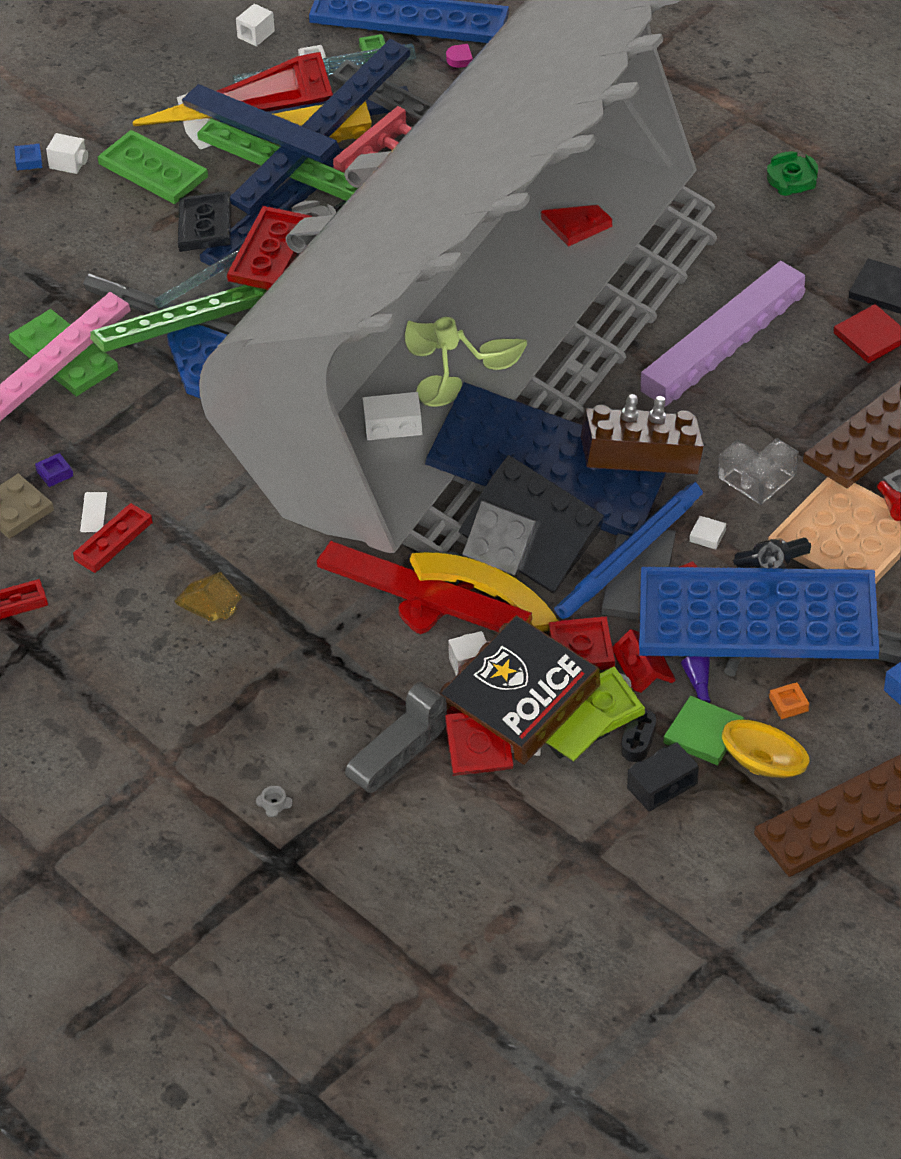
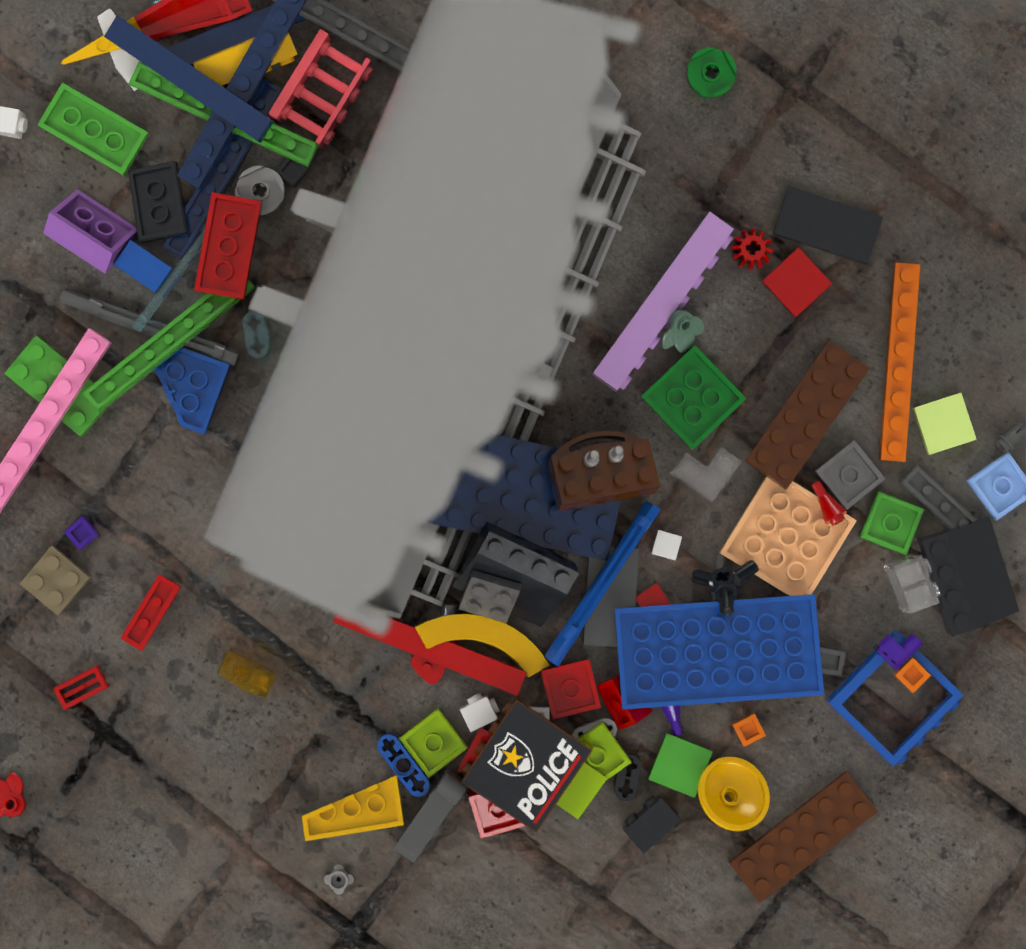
camera: 10 degrees left, 40 degrees up
white sticker [80,492,107,532] -> none
none -> medium lavender slope [43,189,137,274]
none -> blue panel [114,240,176,295]
none -> yellow wing [302,775,405,841]
none -> blue beam [377,733,430,797]
none -> lime tile [399,708,468,778]
none -> green plate [641,345,746,450]
none -> sand green plate [662,310,704,354]
none -> red gear [730,228,773,271]

